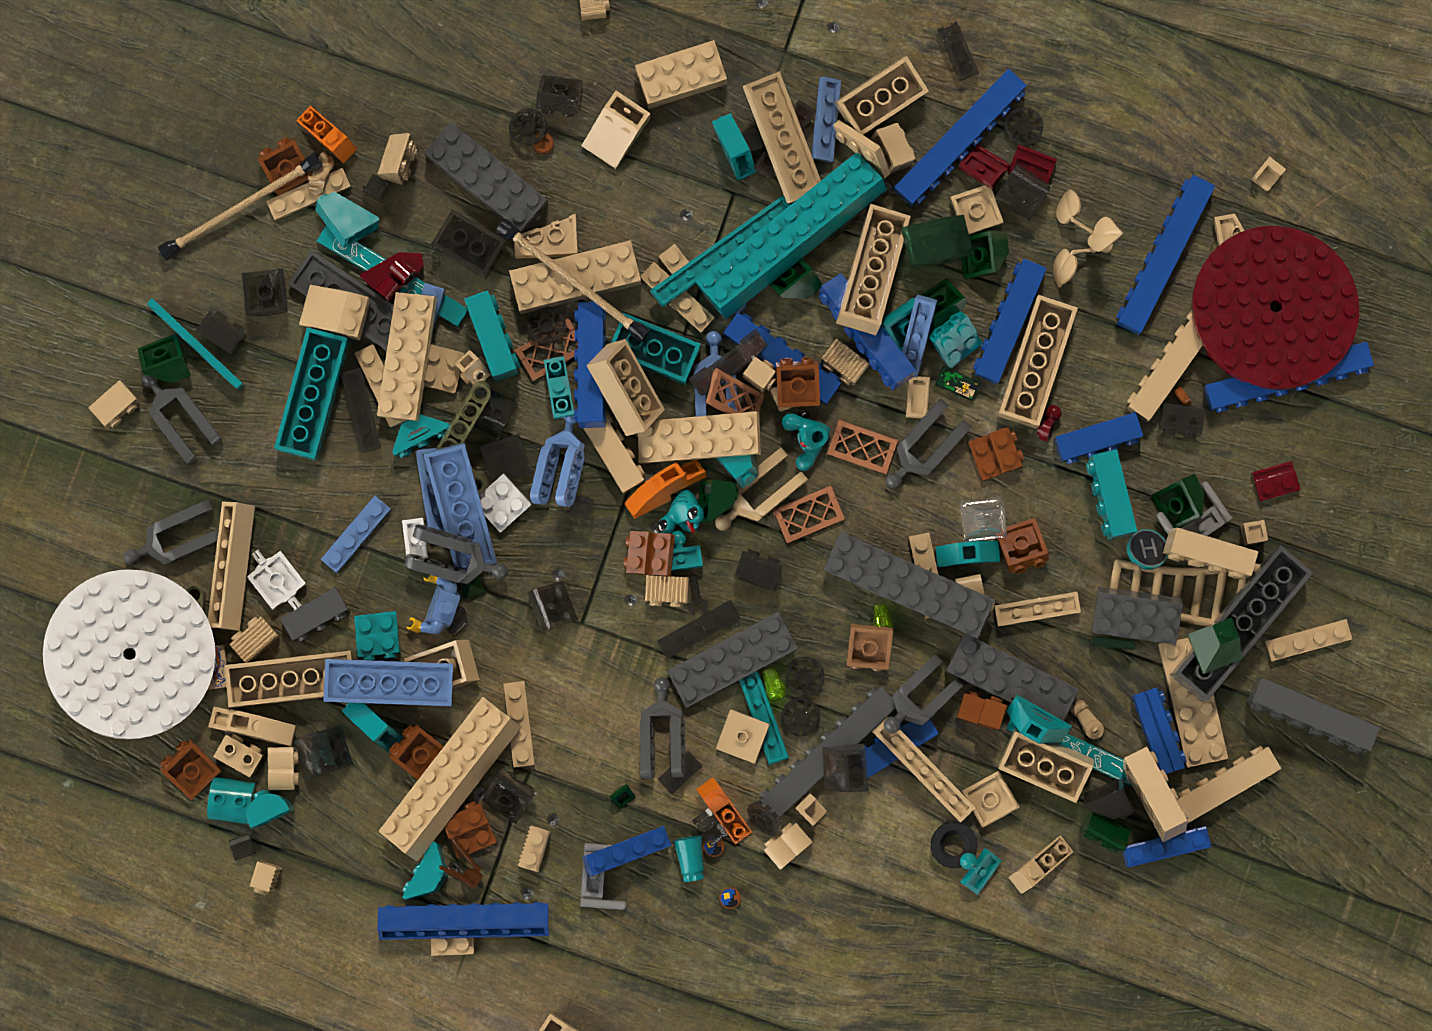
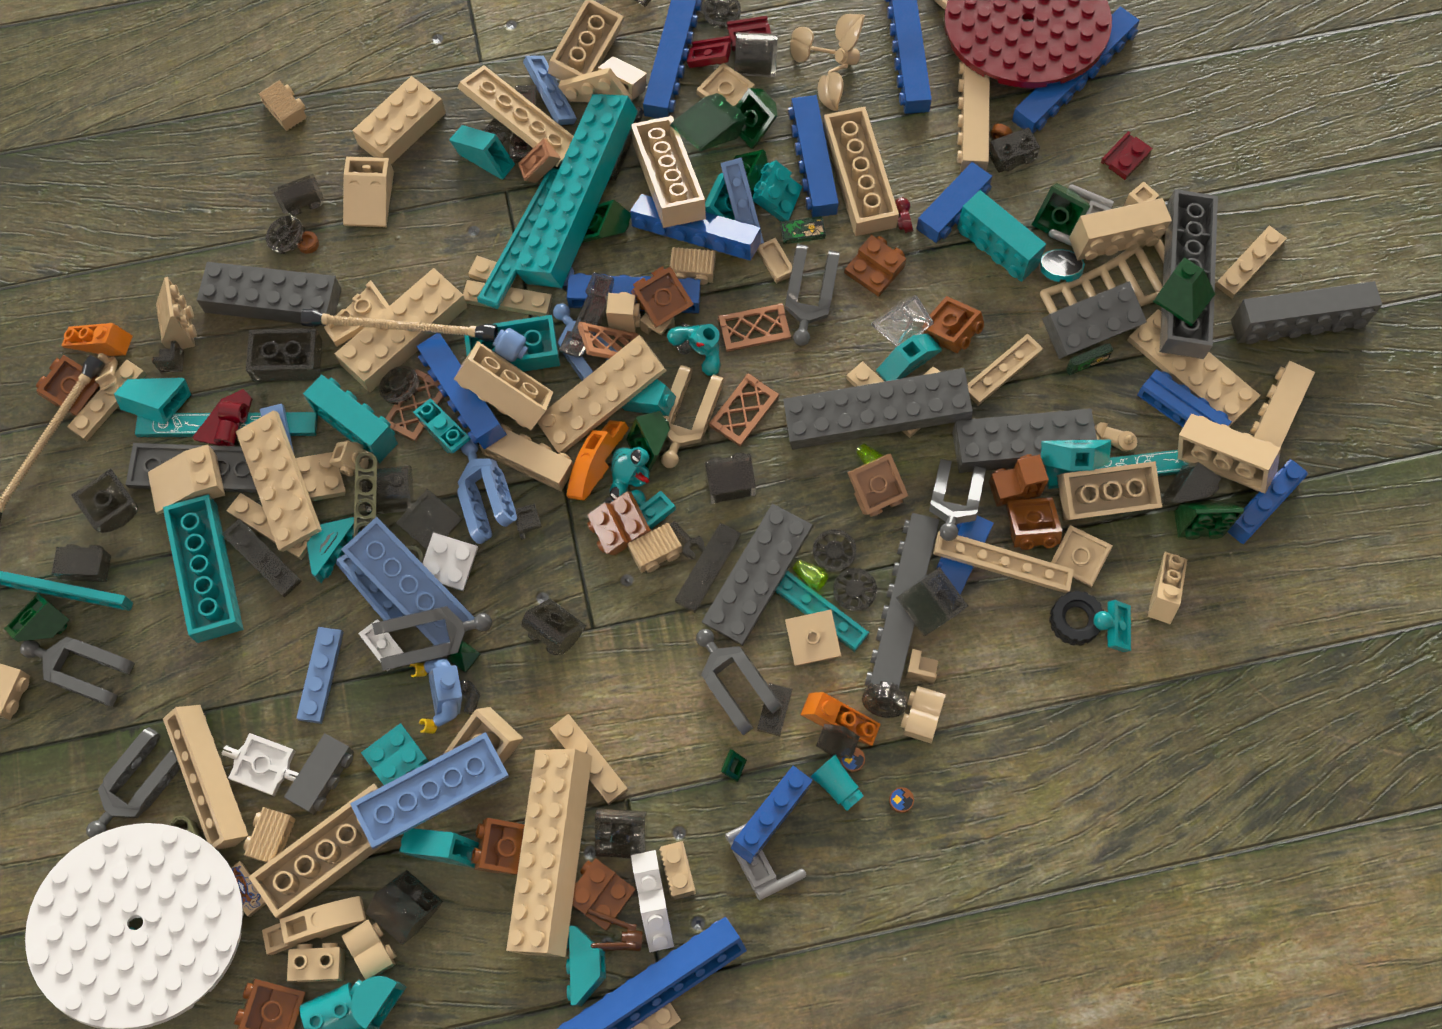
camera: 30 degrees left, 15 degrees down
none -> medium blue head [492,328,528,362]
none -> nougat slope [518,138,561,183]
none -> white arch [631,850,674,952]
none -> dark orange plate [1006,497,1062,550]

